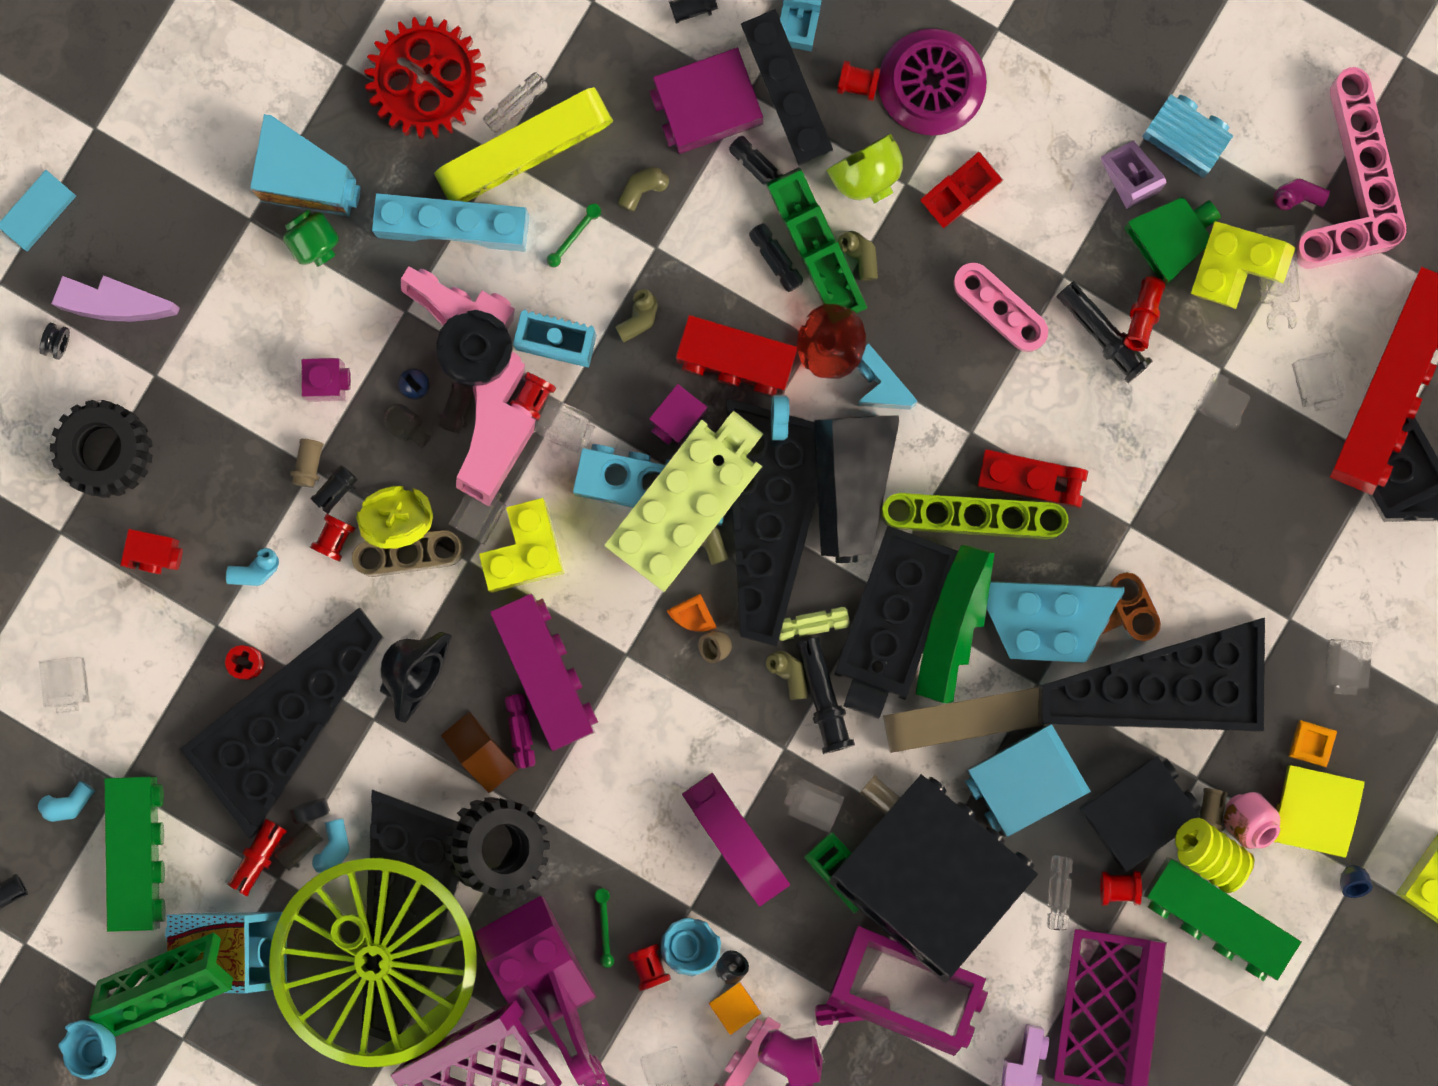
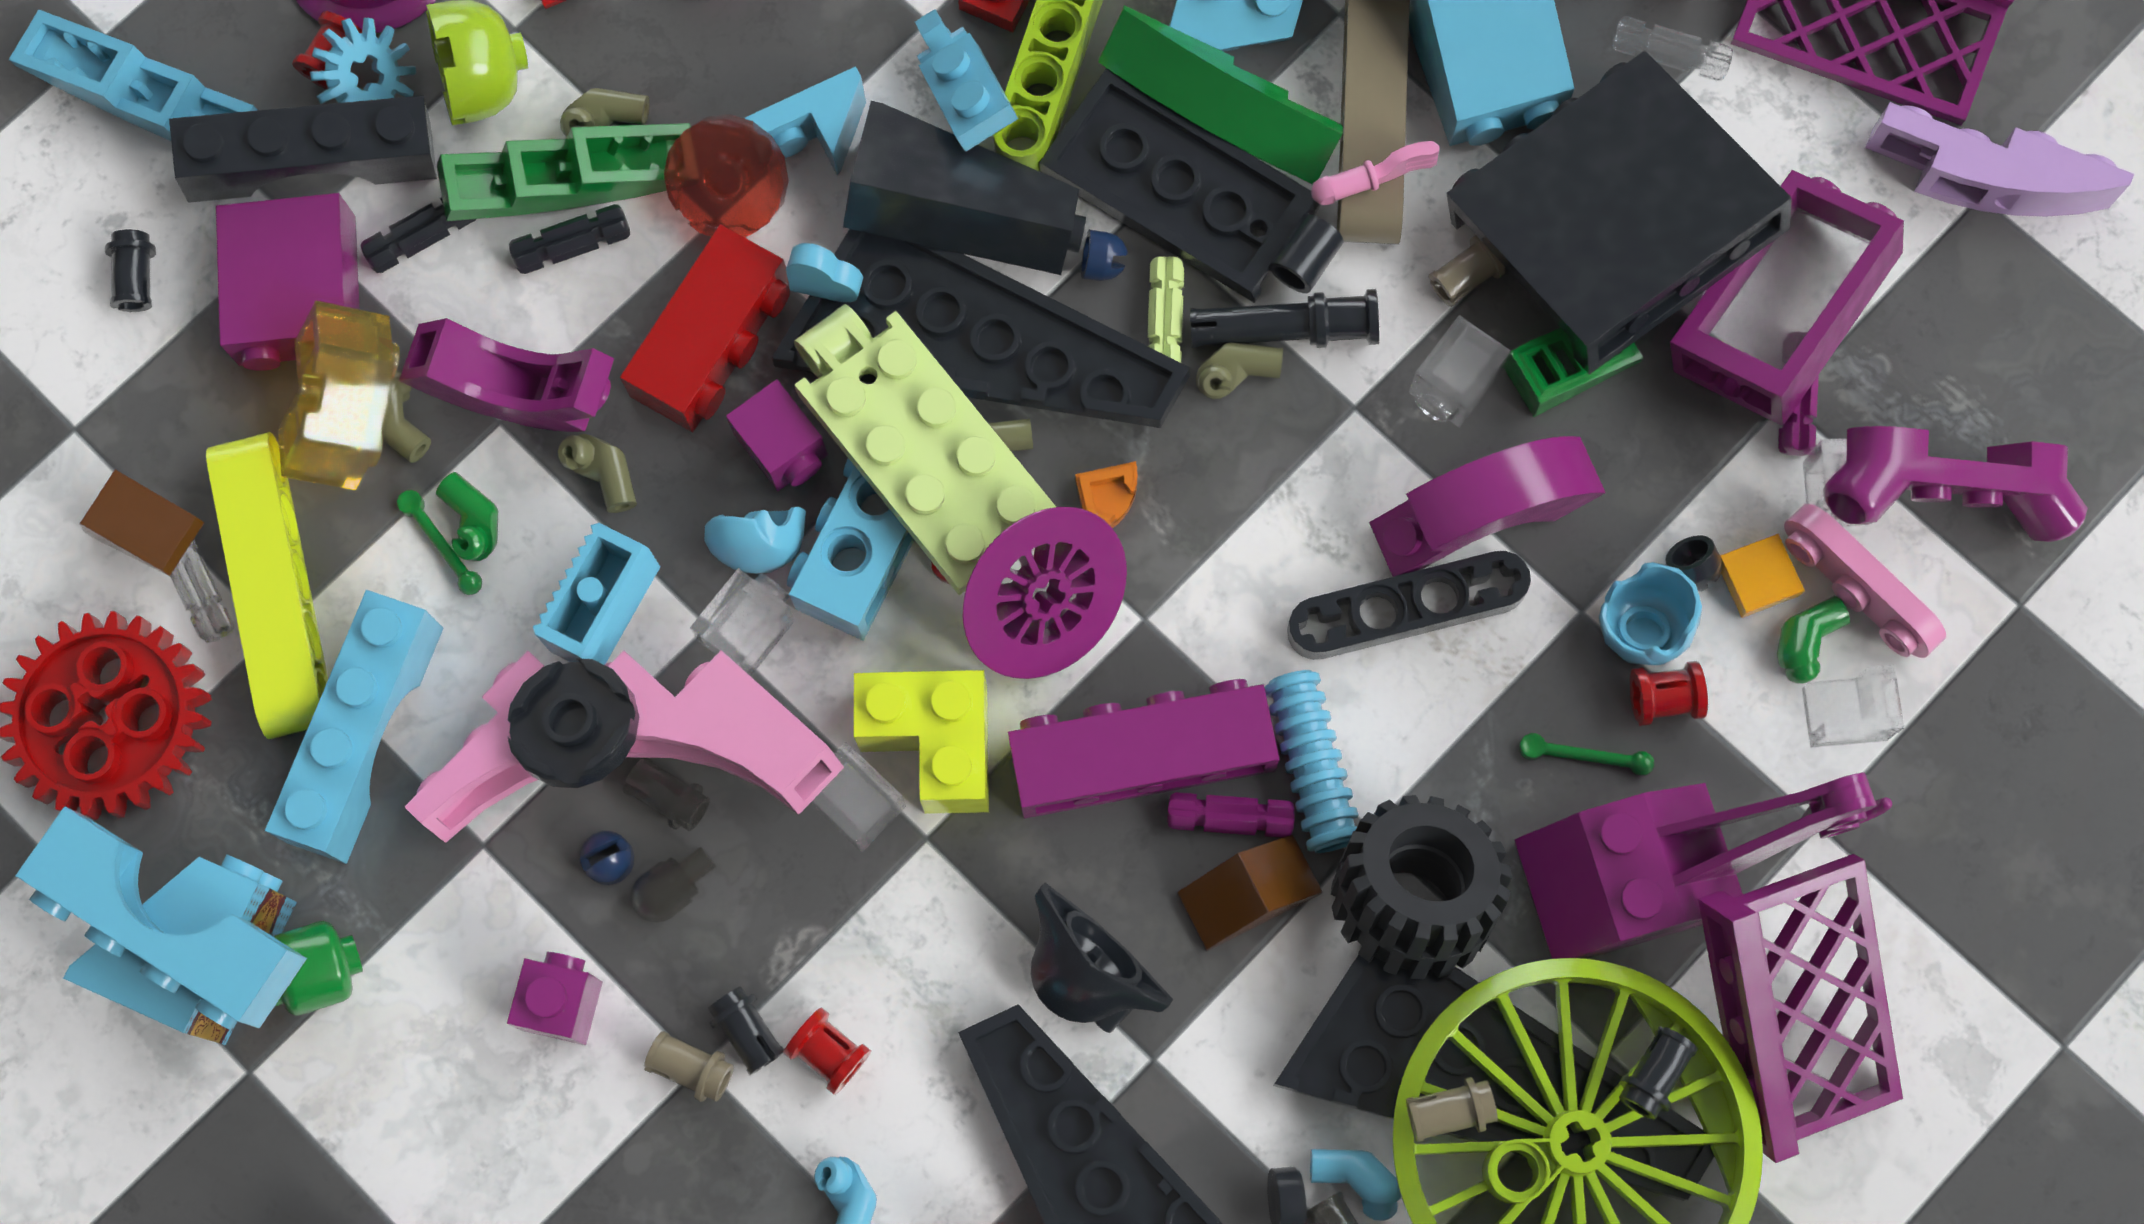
camera: 80 degrees left, 10 degrees down
dark tan beam [352,530,464,577] -> none
neon yellow tile [356,486,433,549] -> none
red bush [509,372,556,421] -> none
dark tan hinge [698,631,732,663] -> none
none -> medium azure arch [15,806,307,1030]
none -> reddish brown slope [79,469,204,576]
none -> clear yellow brick [278,300,400,490]
none -> medium azure gear [310,18,416,104]
none -> magenta arch [399,318,614,432]
none -> green arm [436,472,498,561]
none -> medium azure hair [704,507,806,574]
none -> medium azure hinge [915,9,1019,152]
none -> magenta piece [962,507,1127,679]
none -> dark blue hinge [1081,229,1128,281]
none -> medium azure piece [1264,670,1359,853]
none -> black beam [1287,551,1531,660]
none -> bright pink piece [1311,141,1440,205]
none -> dark tan pin [1406,1077,1498,1142]
none -> black pin [1619,1026,1698,1120]
none -> green arm [1777,596,1850,684]

